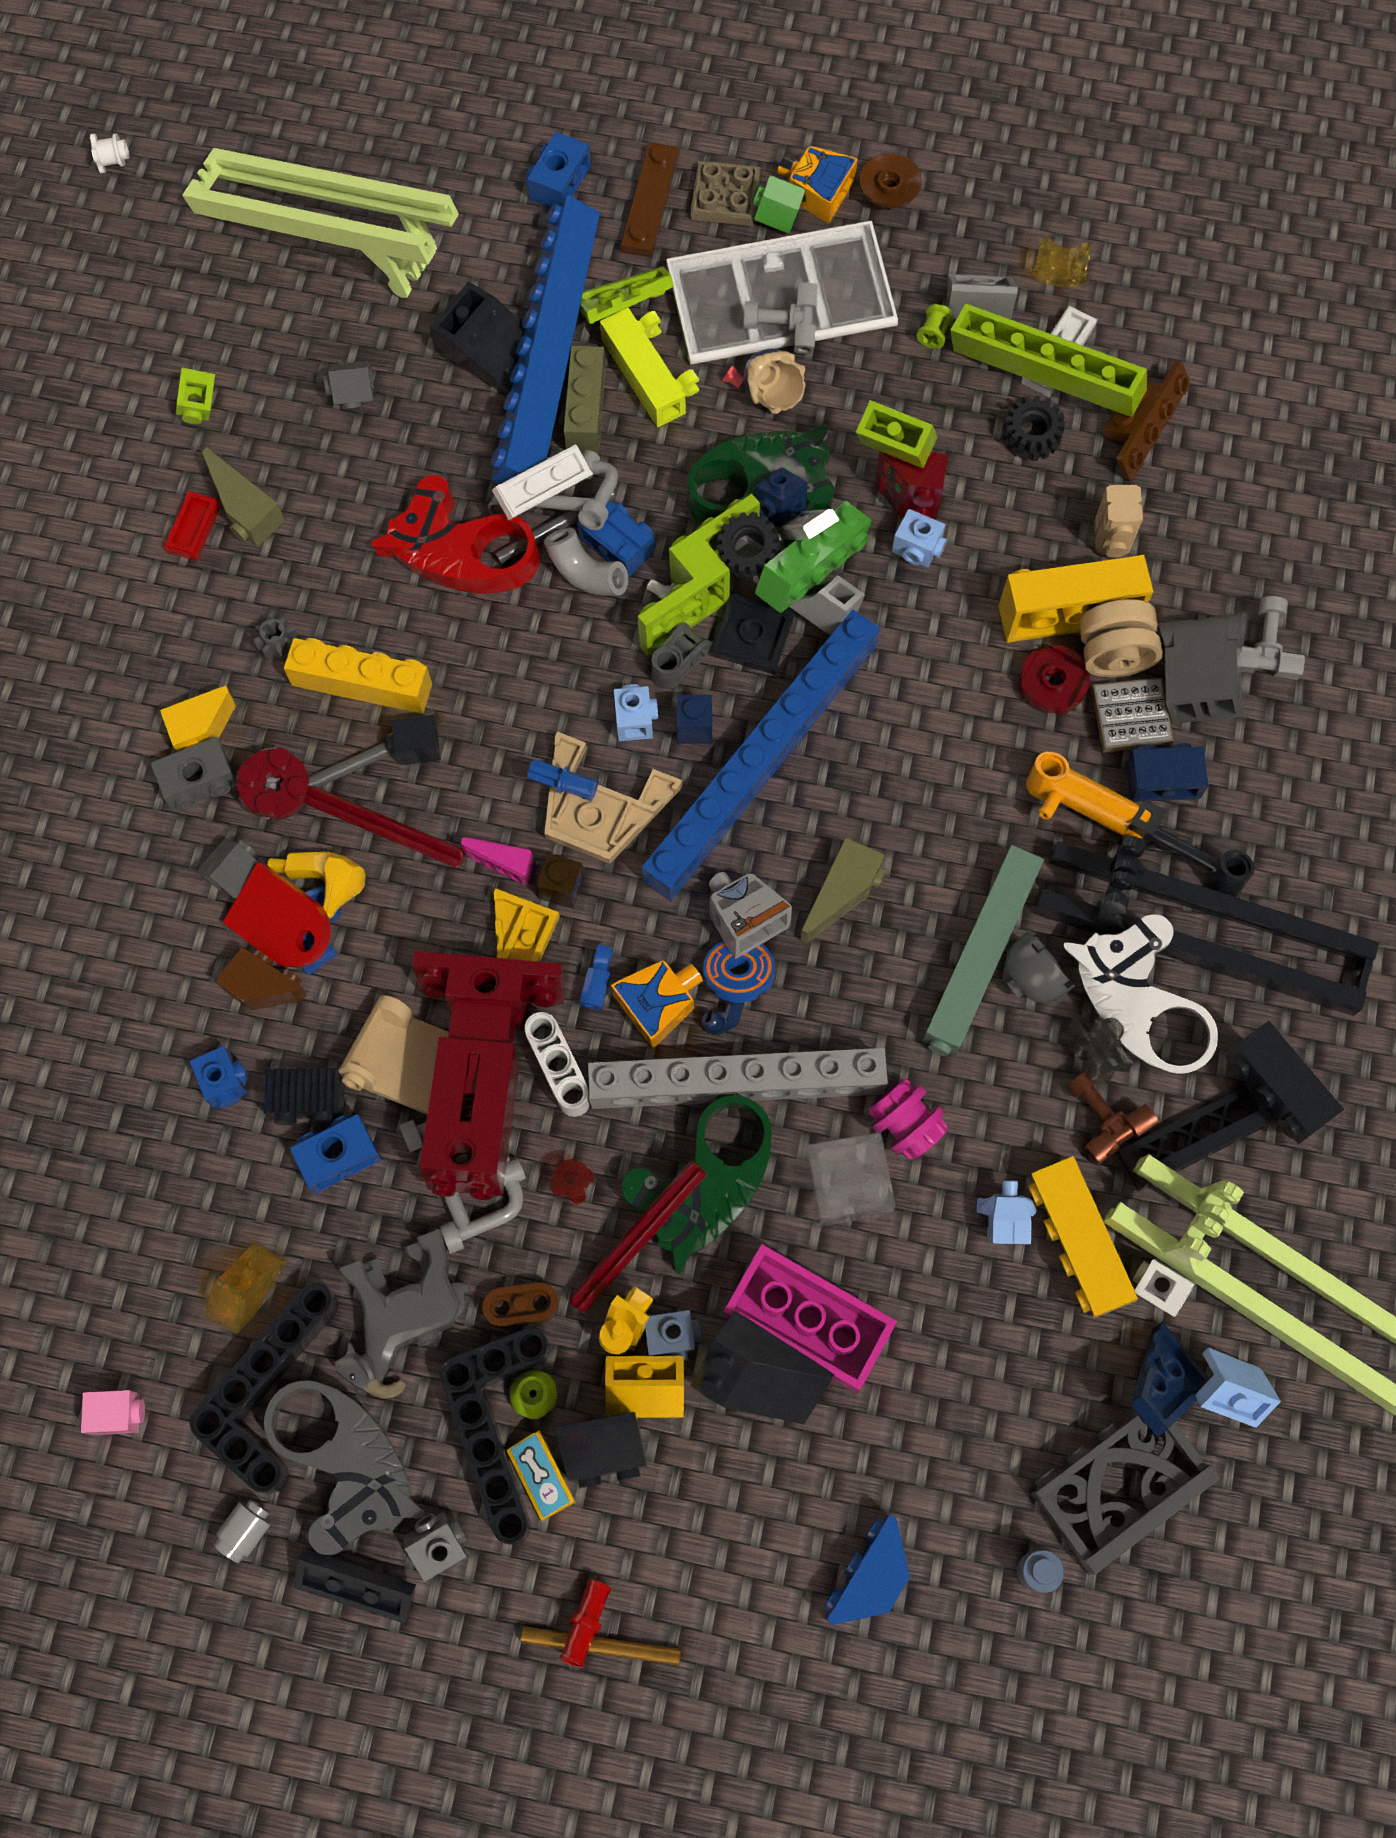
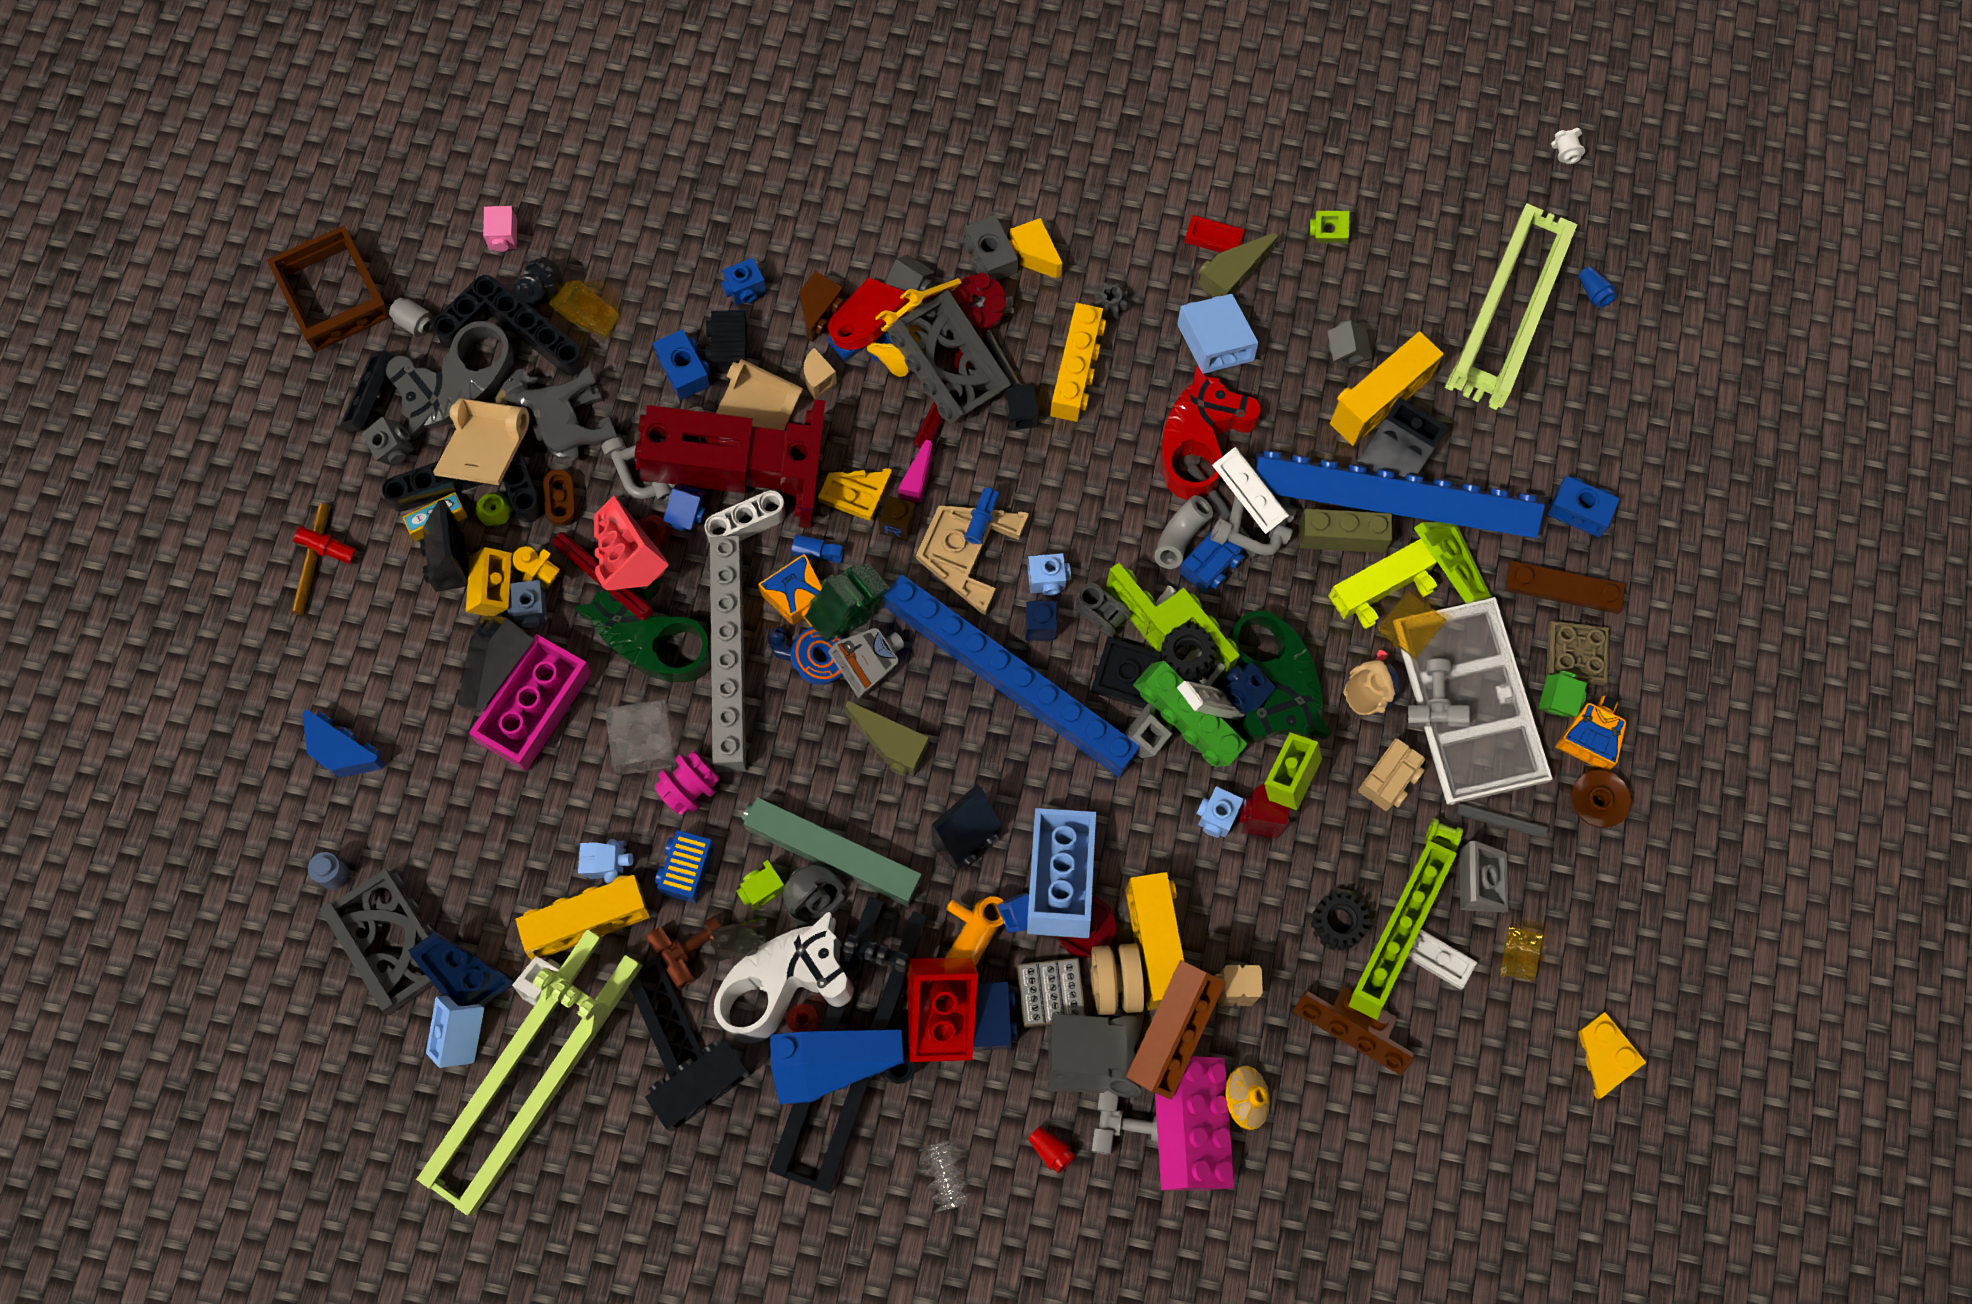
camera: 85 degrees right, 0 degrees up
none -> reddish brown window [267,225,391,353]
none -> tan door [433,398,529,485]
none -> black hair [514,256,562,305]
none -> coral wedge [594,495,669,590]
none -> blue brick [655,830,715,904]
none -> blue brick [663,483,706,531]
none -> lime brick [736,860,785,911]
none -> blue wedge [770,1030,904,1105]
none -> clear red brick [786,1004,822,1033]
none -> tan brick [804,348,837,399]
none -> clear green brick [804,562,890,642]
none -> yellow flag [875,278,962,332]
none -> dark grey fence [887,290,1011,425]
none -> red slope [908,957,978,1062]
none -> clear piece [918,1141,973,1213]
none -> black slope [931,784,1001,872]
none -> blue slope [997,893,1029,933]
none -> light blue brick [1027,808,1096,938]
none -> red cone [1028,1126,1075,1174]
none -> dark orange brick [1126,960,1226,1100]
none -> dark pink brick [1155,1056,1234,1191]
none -> light blue brick [1177,294,1258,374]
none -> dish [1225,1066,1270,1130]
none -> yellow brick [1329,331,1444,446]
none -> tan brick [1358,738,1425,811]
none -> clear yellow piece [1376,592,1447,659]
none -> dark grey bar [1455,803,1547,838]
none -> blue cone [1578,267,1617,308]
none -> yellow wing [1578,1012,1646,1099]

